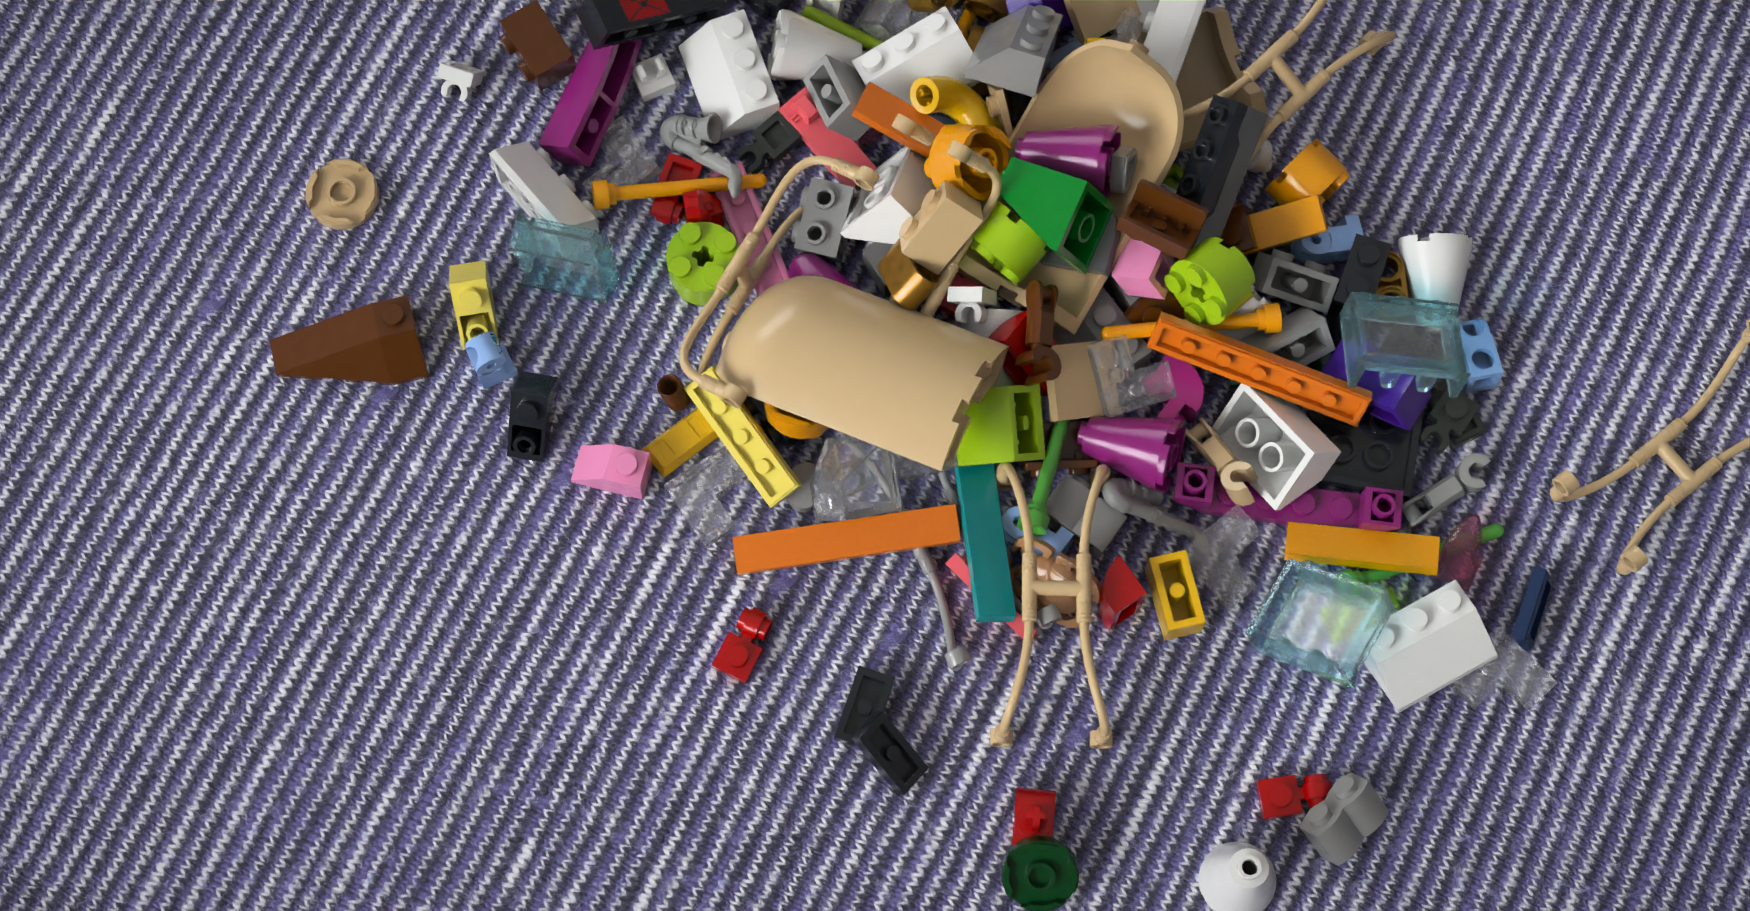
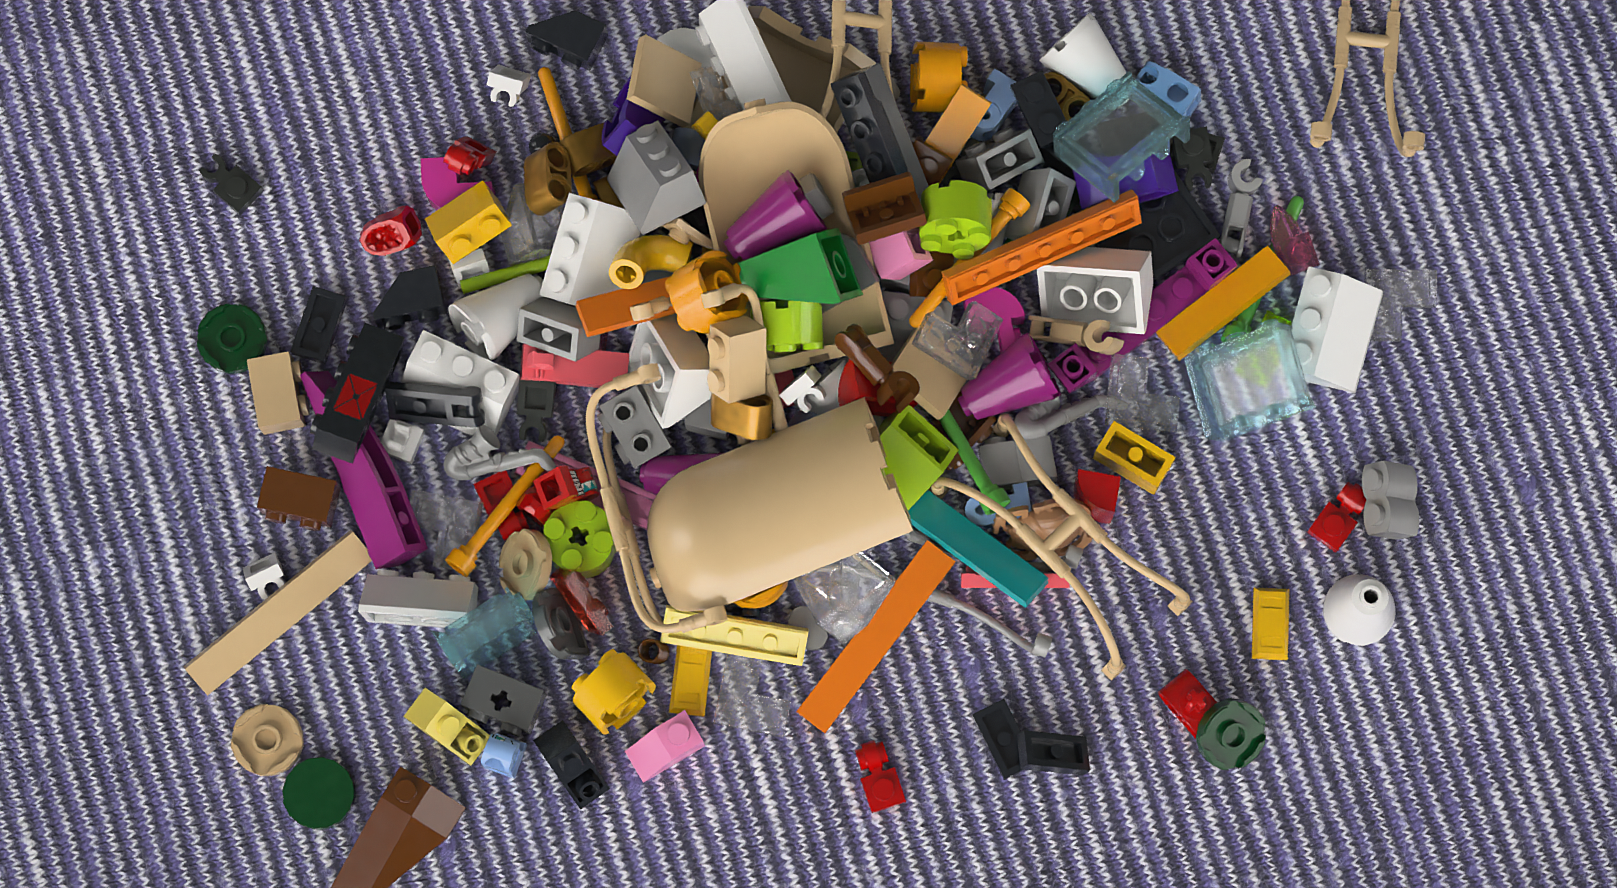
camera: 40 degrees left, 5 degrees up
dark blue tile [1512,566,1554,652] -> none
none -> tan tile [183,530,372,696]
none -> dark green tile [282,757,356,830]
none -> black plate [385,382,485,428]
none -> dark grey brick [460,665,547,737]
none -> tan tile [499,529,552,601]
none -> dark grey tile [532,587,590,659]
none -> red leg [533,465,600,510]
none -> clear red plate [550,568,613,636]
none -> yellow brick [571,649,656,735]
none -> yellow tile [1251,587,1290,660]

